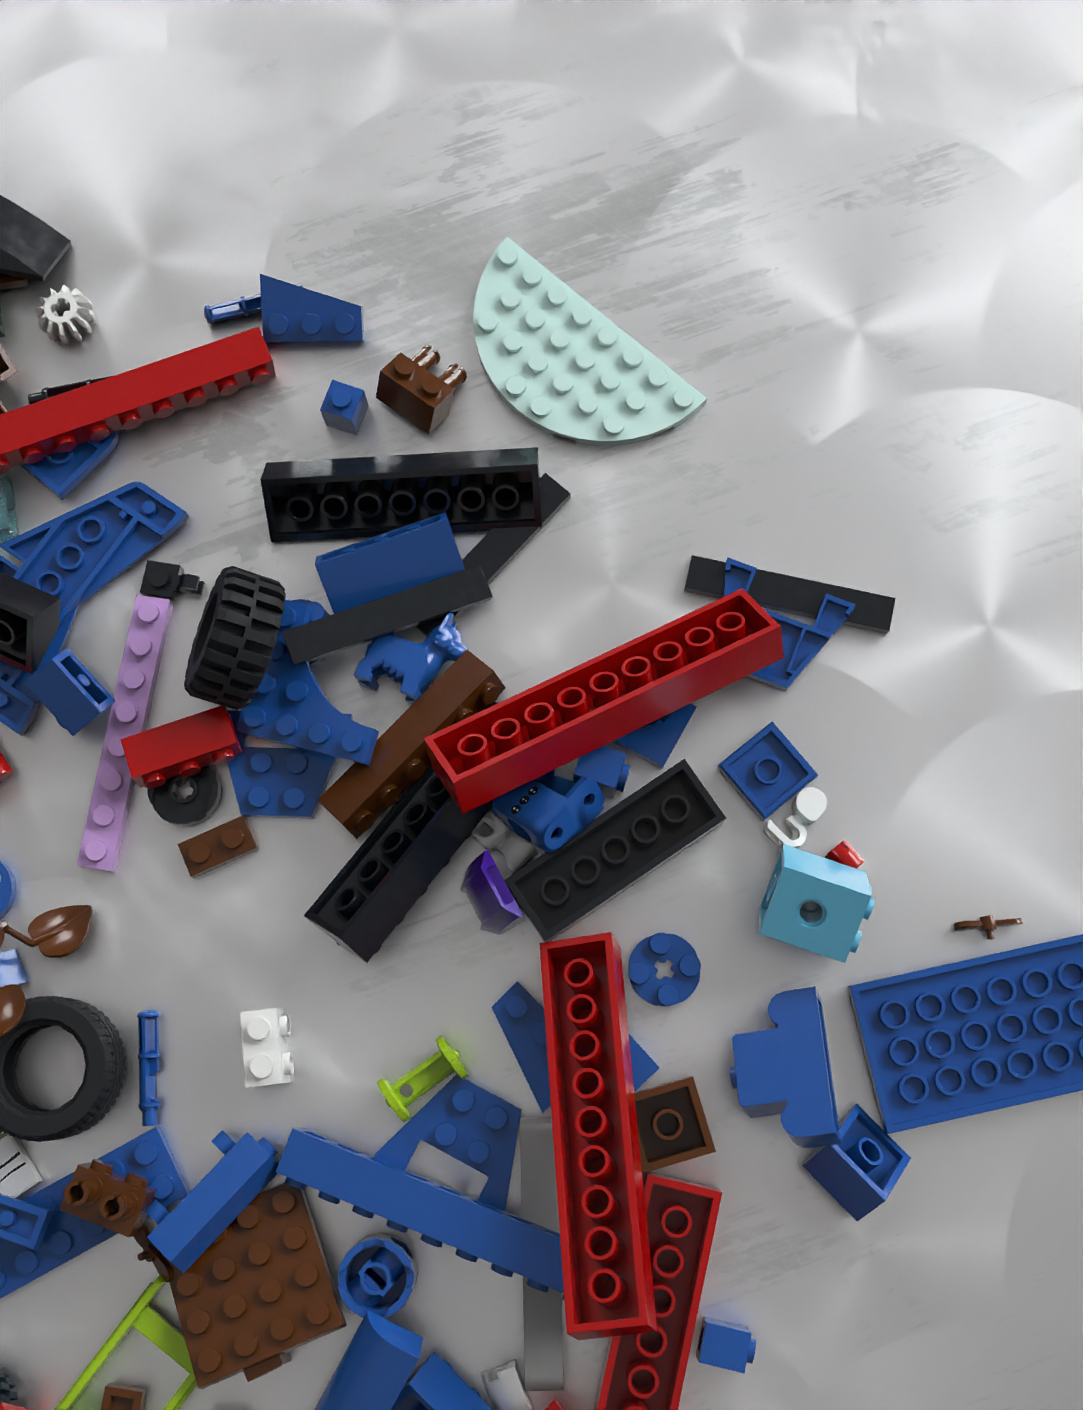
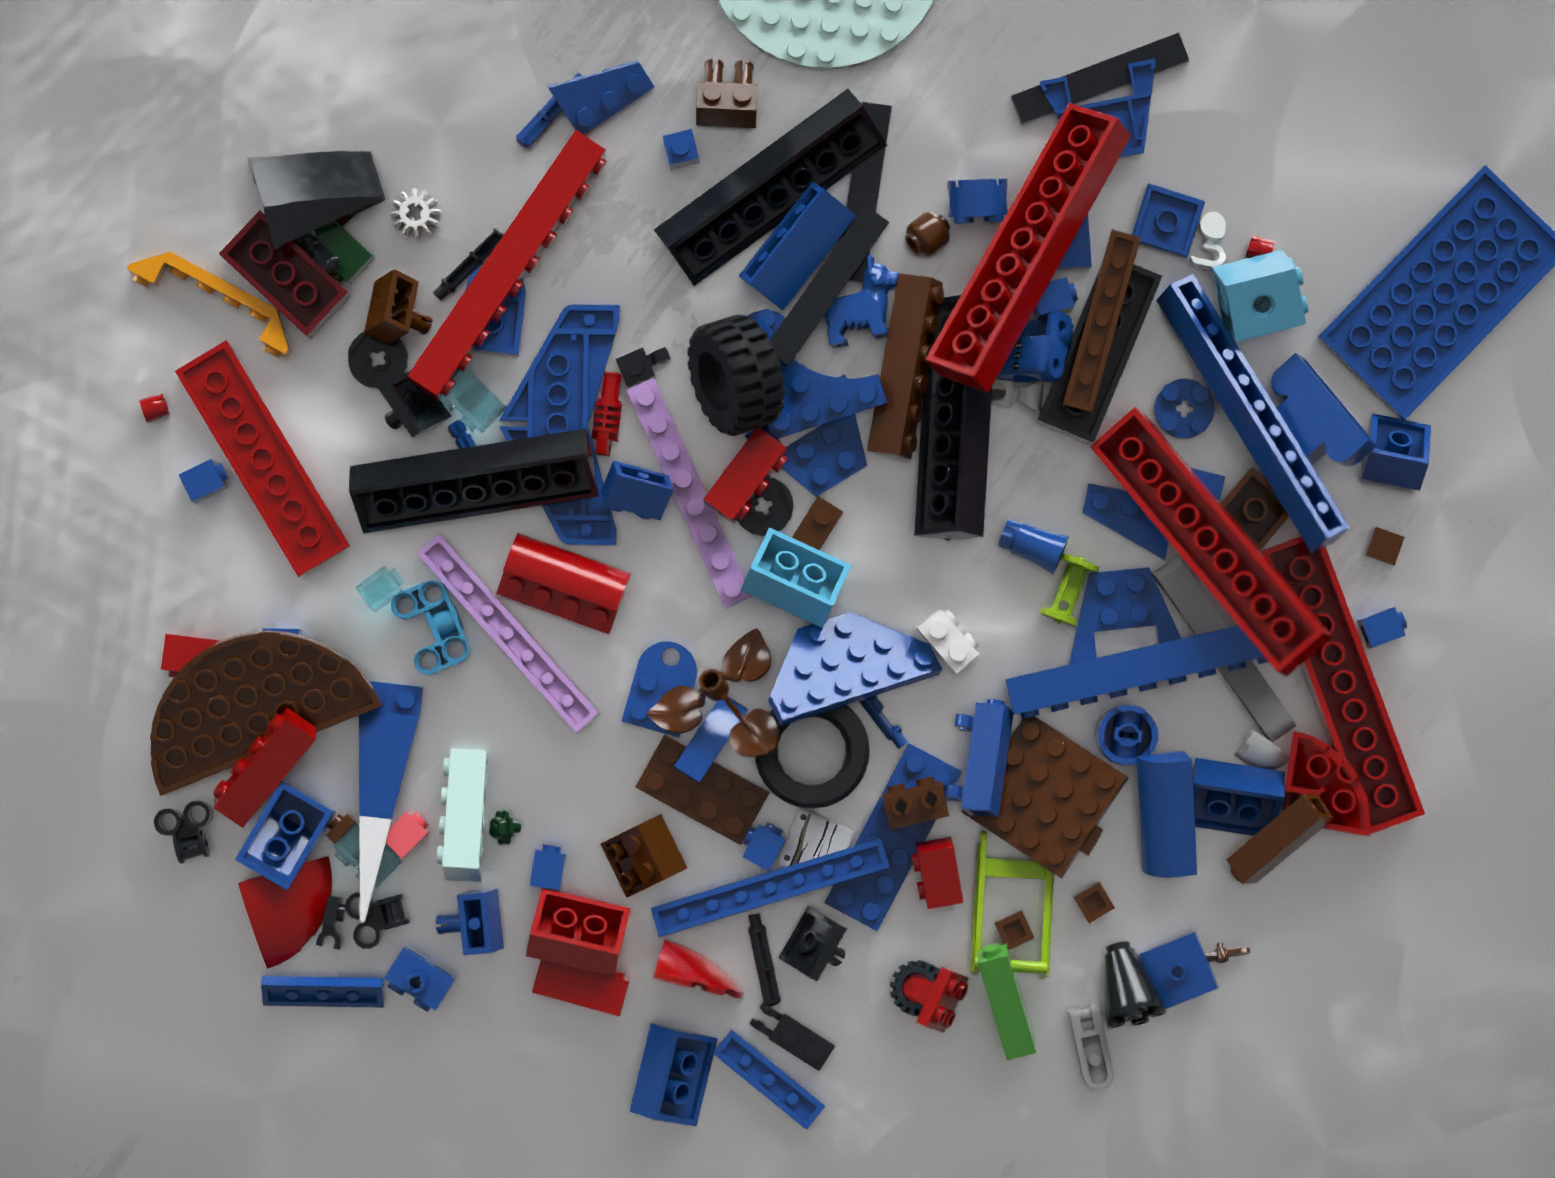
camera: 40 degrees left, 10 degrees up
reddish brown piece [133,1223,174,1283] -> none
dark purple slope [460,850,525,935] -> none
reddish brown piece [954,915,1023,940] -> none
none -> red hinge [591,372,622,456]
none -> medium azure brick [740,527,851,628]
none -> plate [768,612,943,726]
none -> reddish brown head [905,212,950,257]
none -> red brick [912,837,964,909]
none -> blue brick [947,178,1008,223]
none -> blue plant [998,519,1069,575]
none -> reddish brown plate [1062,230,1141,413]
none -> blue brick [1156,274,1350,553]
none -> reddish brown tile [1365,527,1405,566]

